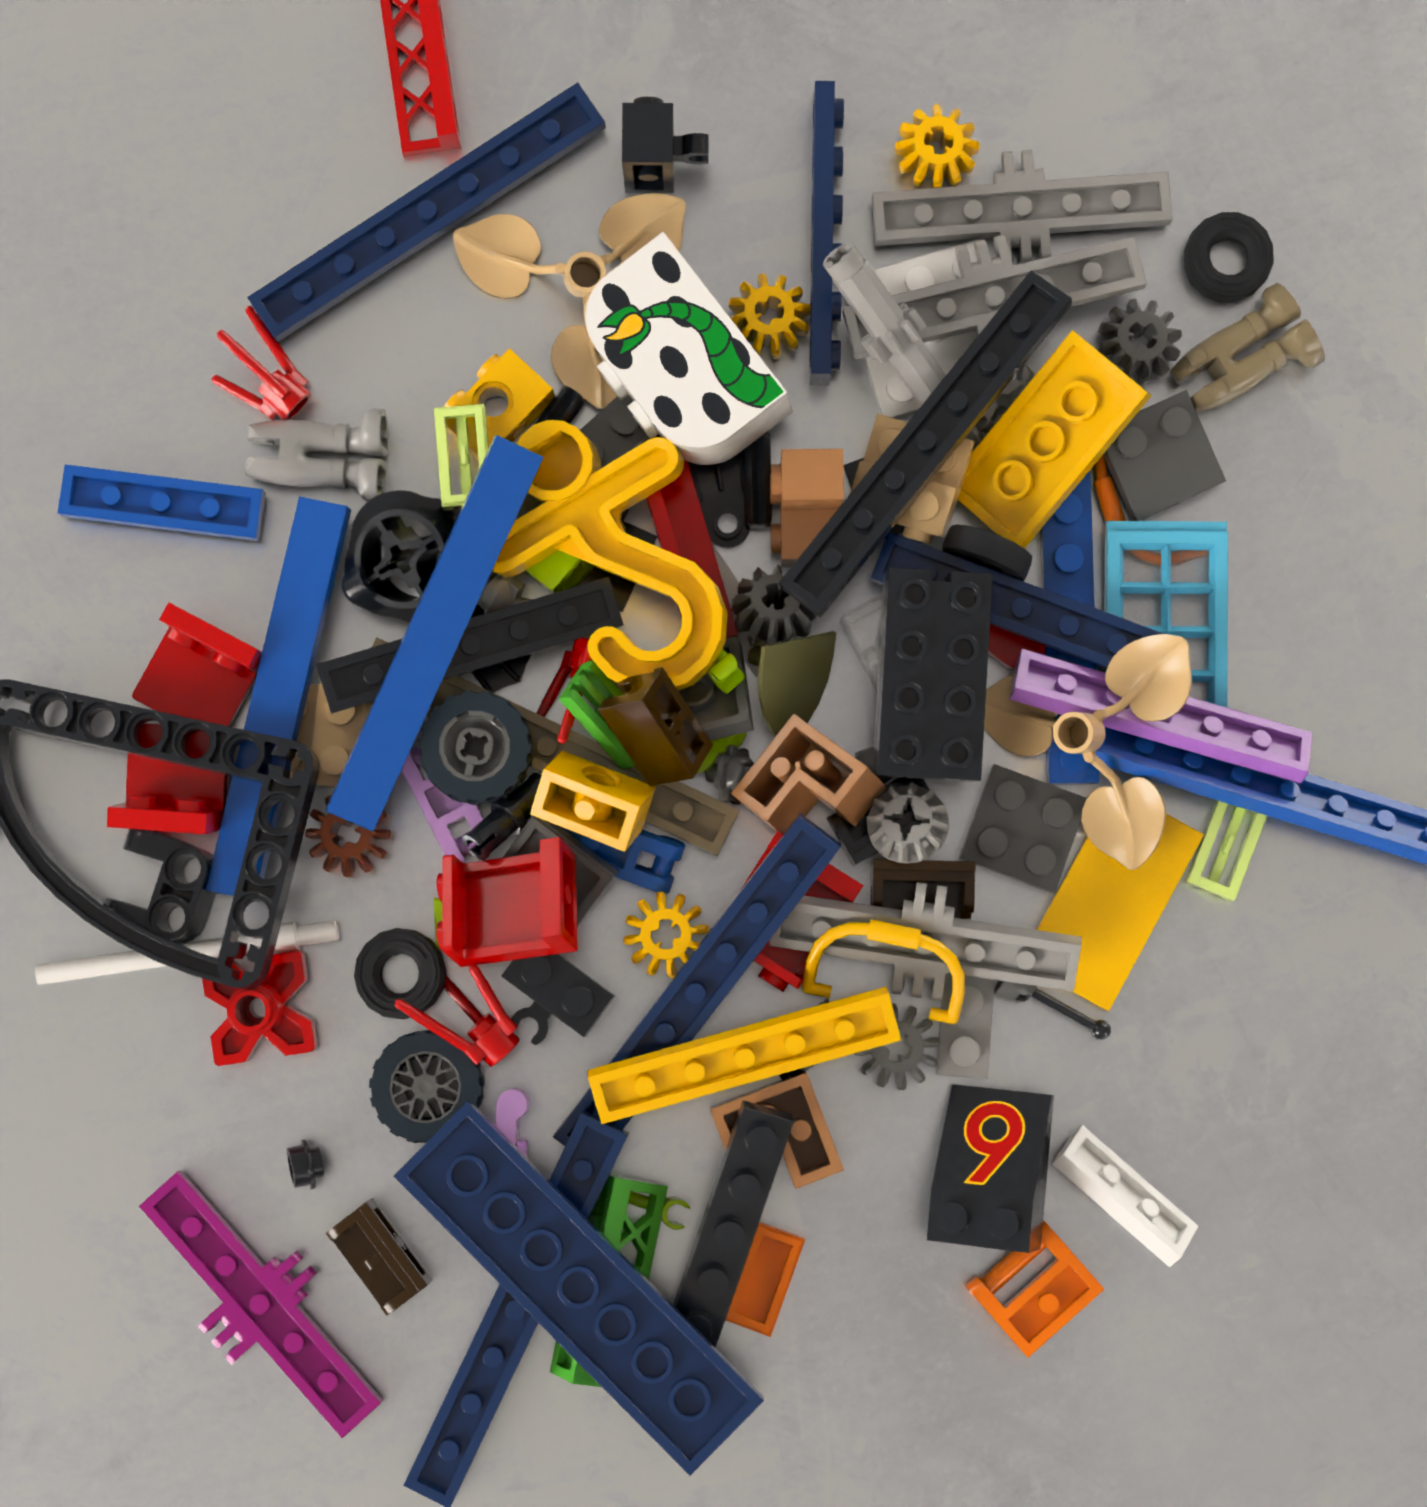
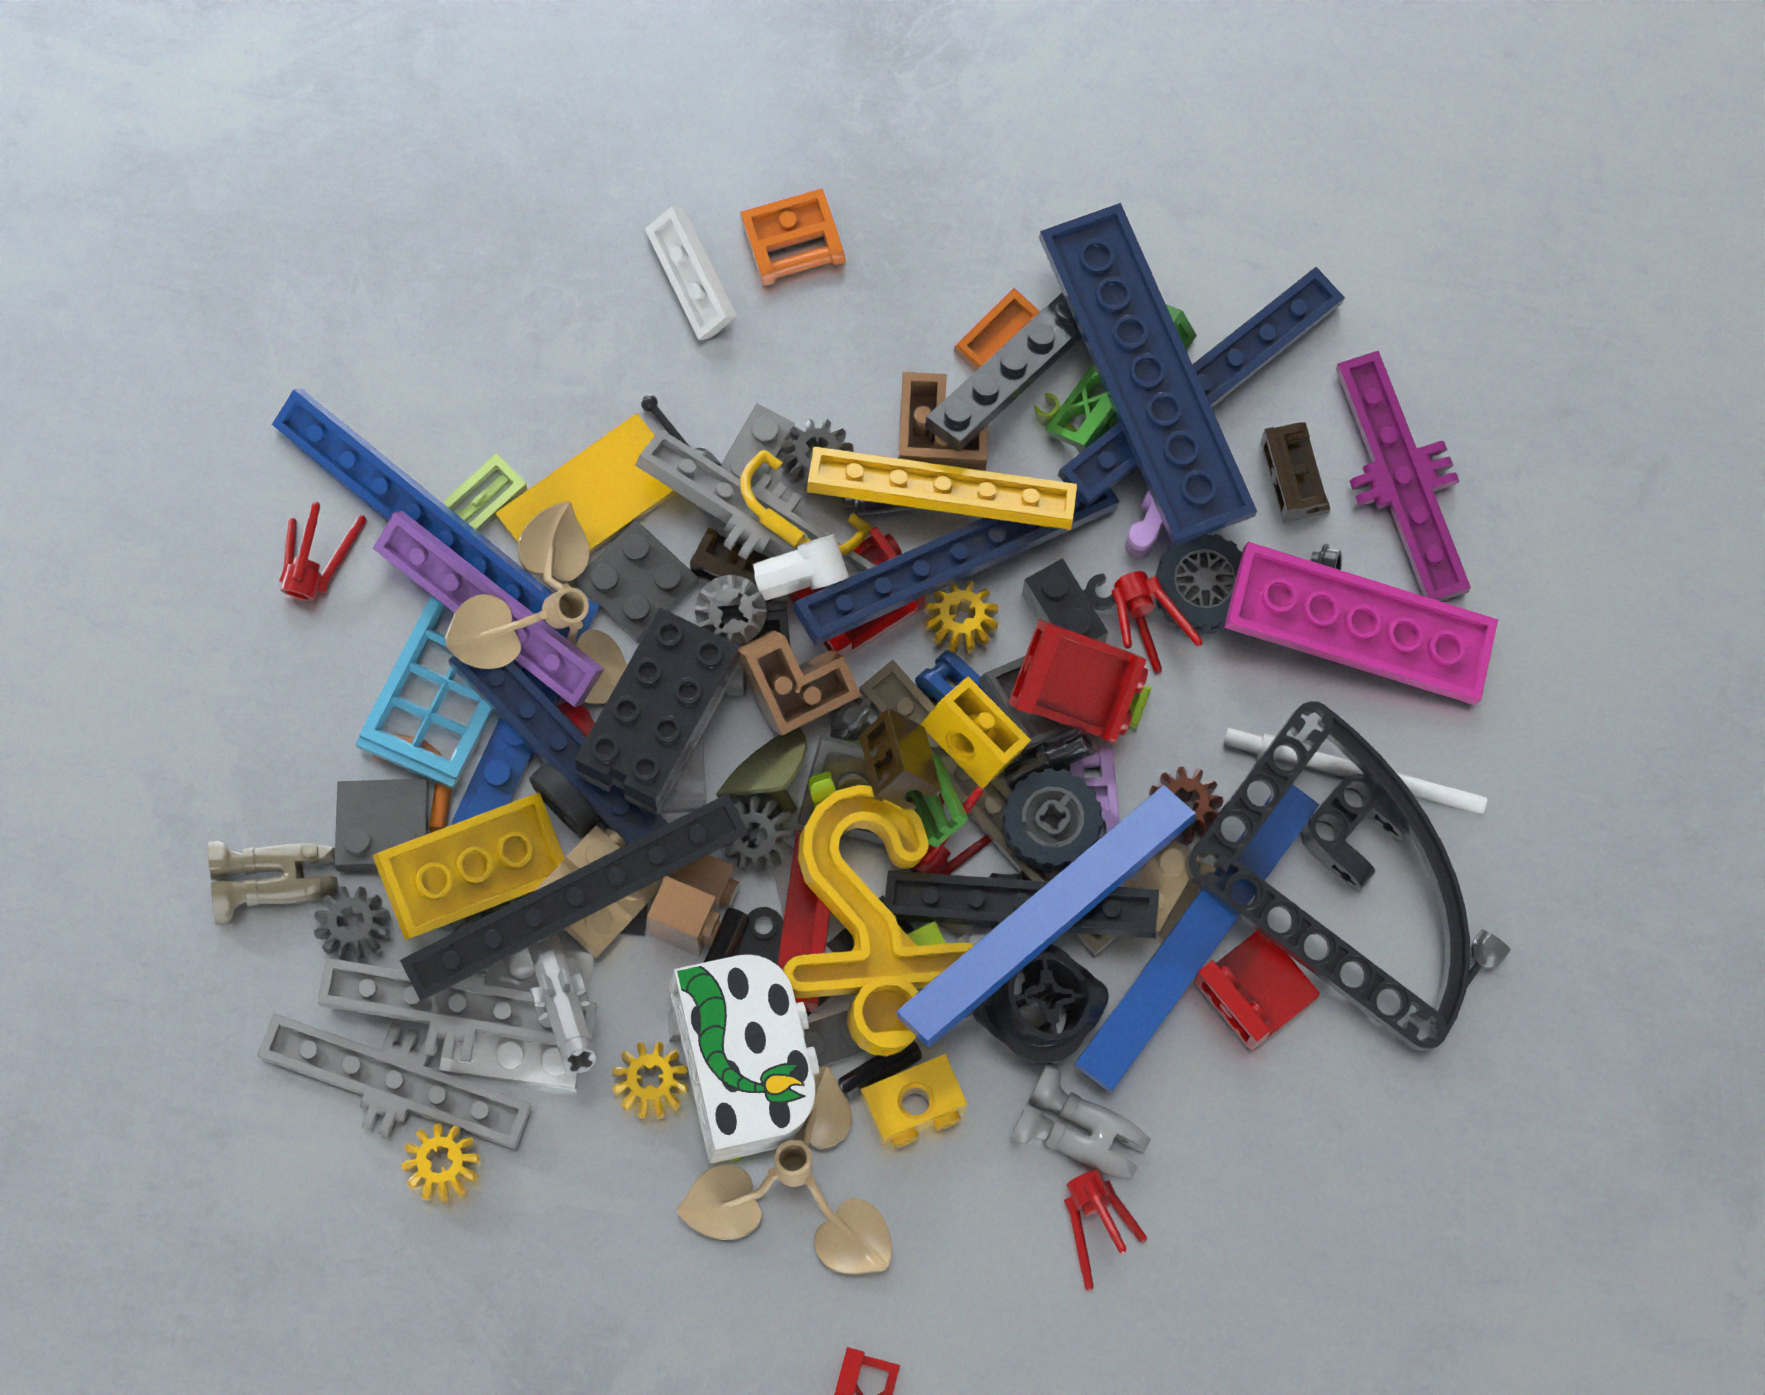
camera: 160 degrees left, 10 degrees down
blue plate [57,464,266,541] -> none
red bracket [107,723,227,835] -> none
red plant [202,950,318,1066] -> none
dark blue plate [247,82,606,343] -> none
black tyre [354,928,446,1019] -> none
yellowish green tile [434,404,489,511] -> none
black brick [622,96,709,193] -> none
dark blue plate [809,81,844,385] -> none
black slope [927,1084,1054,1253] -> none
black tyre [1184,212,1274,302] -> none
none -> red plant [279,502,366,601]
none -> white piece [753,534,849,601]
none -> dark pink plate [1224,542,1498,705]

